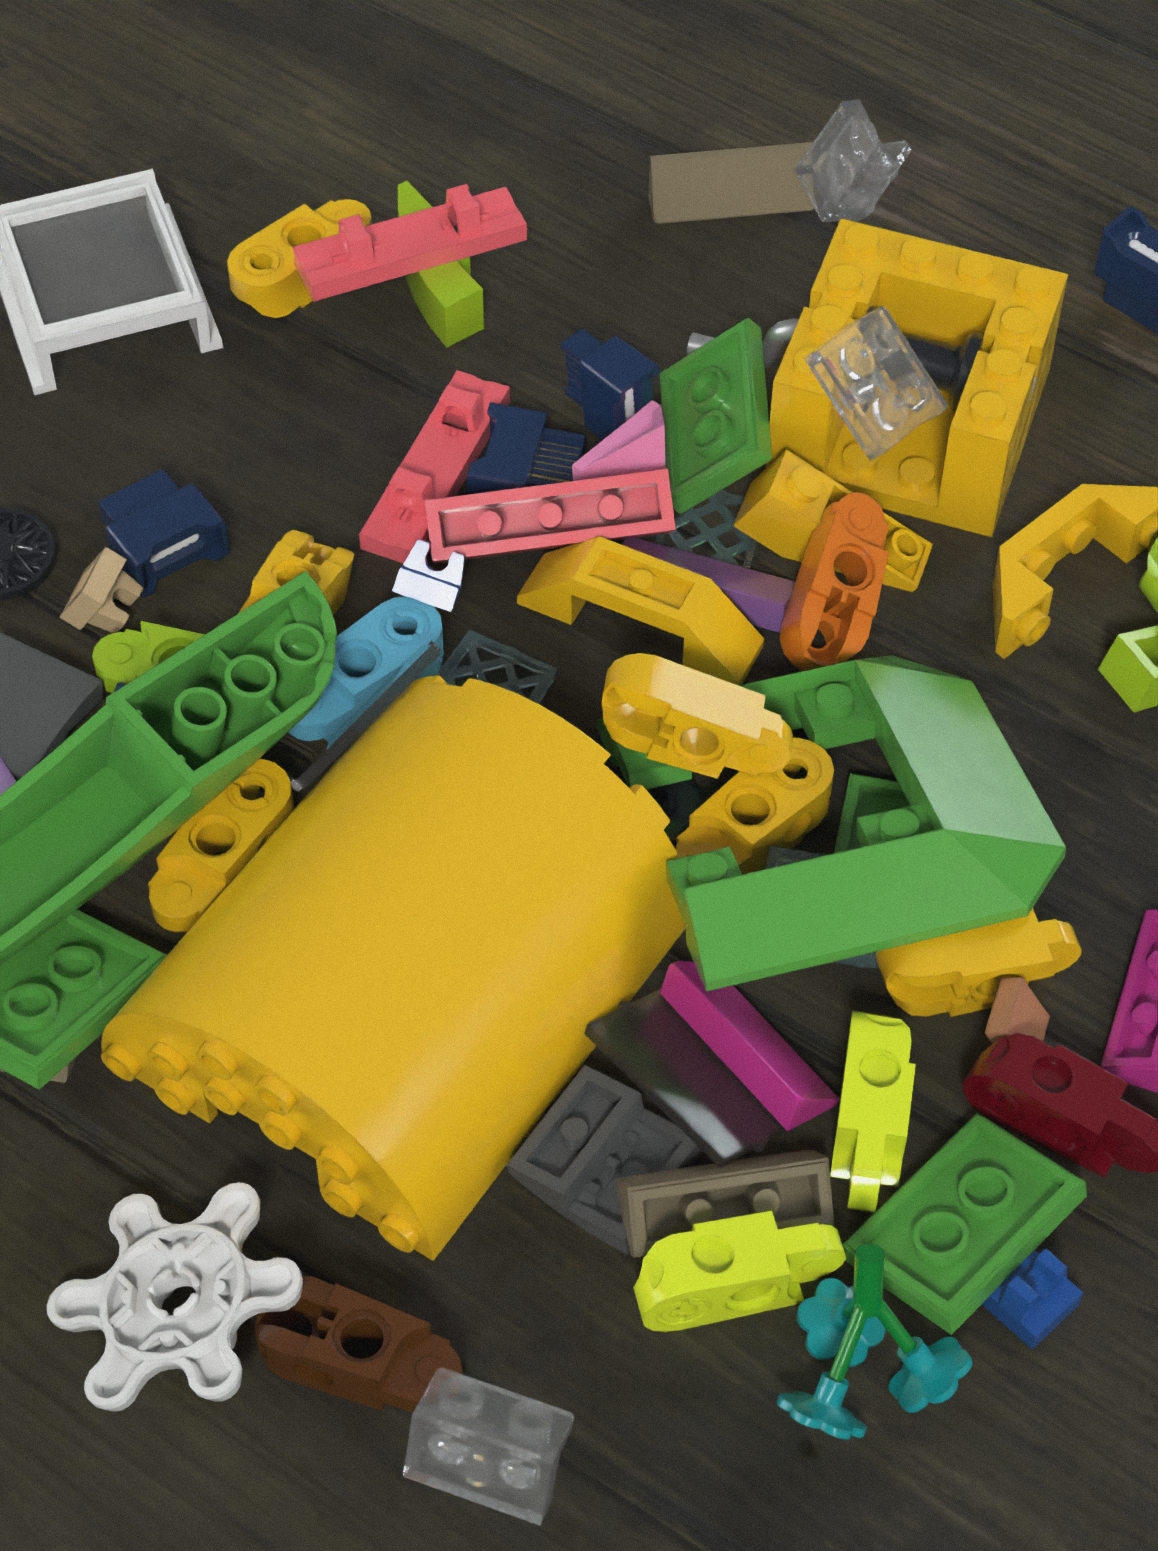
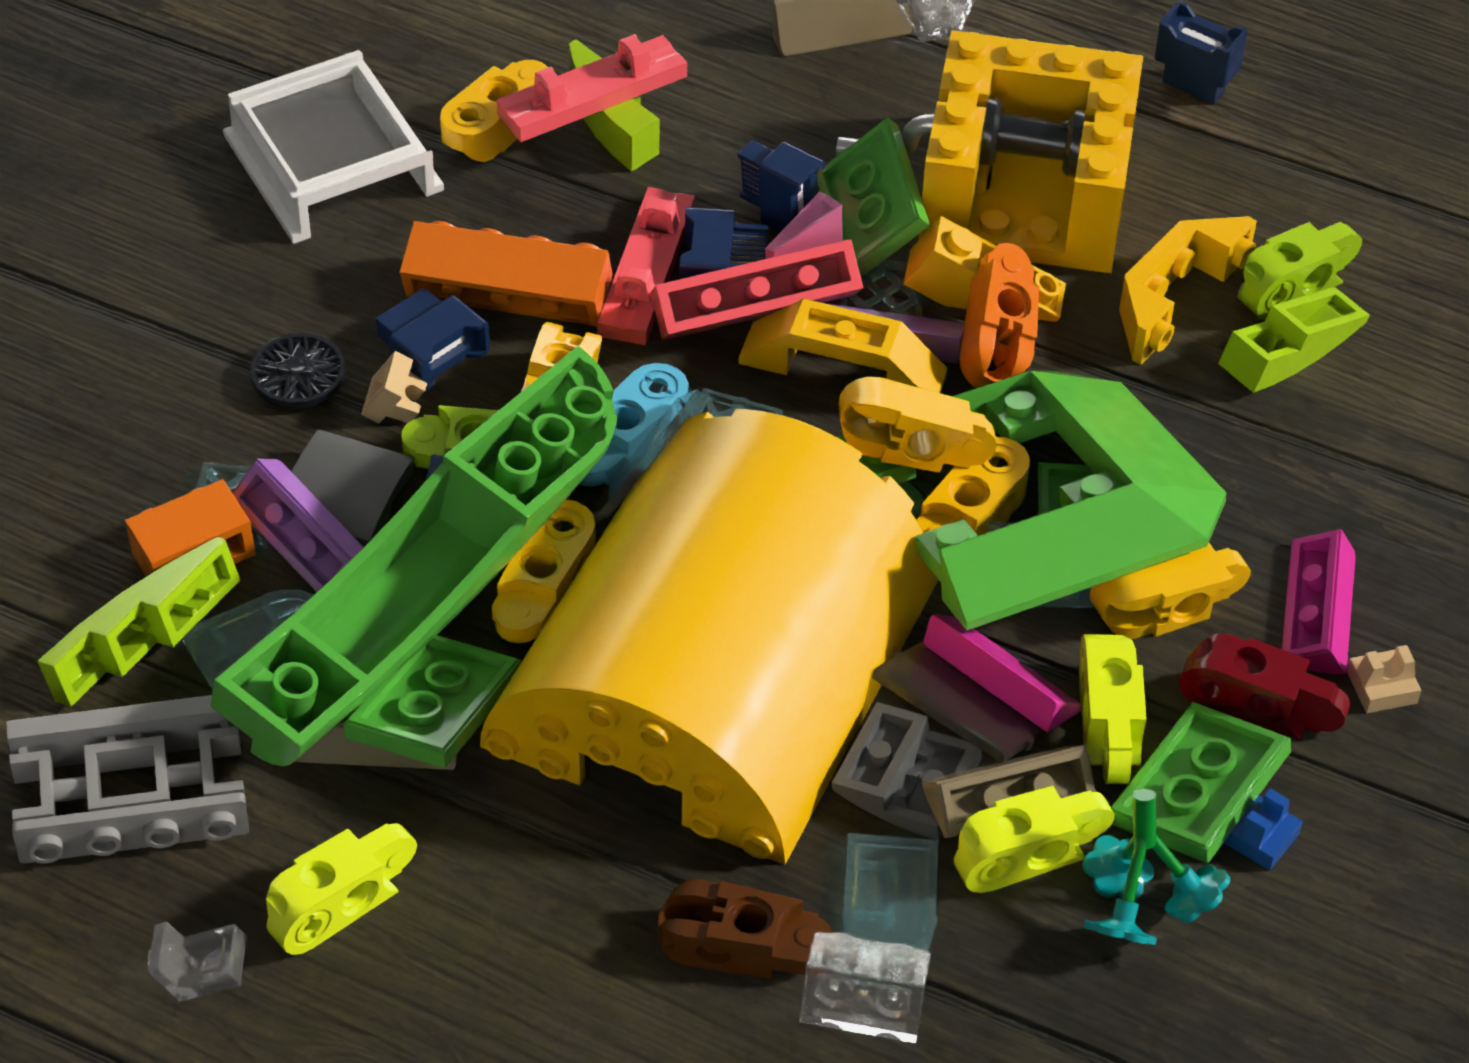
camera: 10 degrees left, 5 degrees down
white plate [47,1182,303,1412] -> none
tile [392,538,466,612] -> none
clear bracket [803,306,948,460] -> none
nougat tile [985,977,1050,1044] -> none
none -> orange brick [399,221,613,326]
none -> clear light blue window [841,833,939,967]

